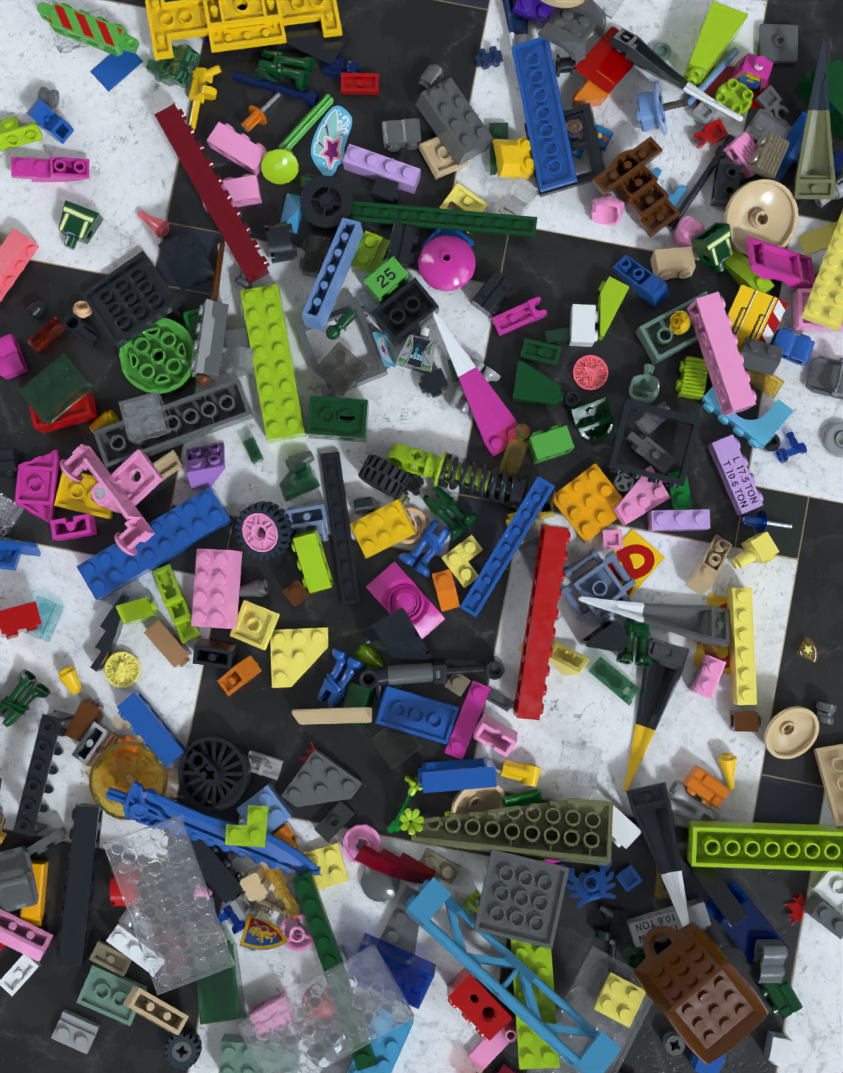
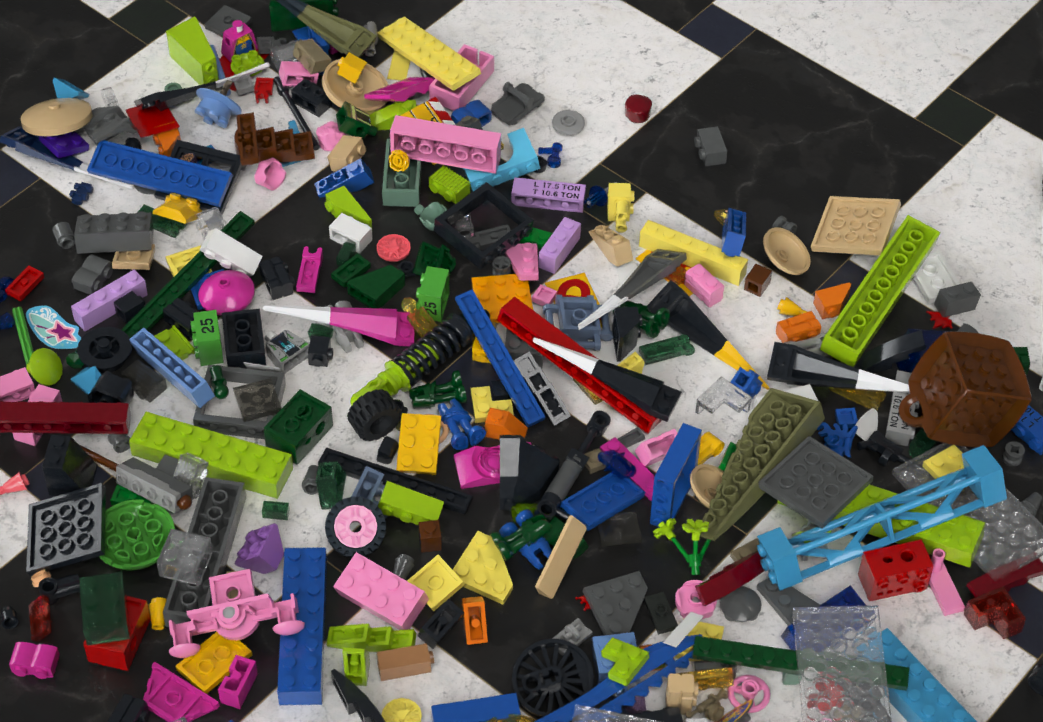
camera: 60 degrees left, 35 degrees down
none -> white brick [200,228,262,277]
none -> yellow brick [337,52,367,83]
none -> dark green piece [490,513,552,561]
none -> slope [513,351,571,426]
none -> black plate [533,337,682,422]
none -> clear blue arm [598,450,636,480]
none -> white sticker [663,612,704,647]
none -> blue brick [721,208,746,257]
none -> blue brick [730,367,763,399]
none -> orange slope [813,282,851,320]
none -> white sticker [855,408,878,441]

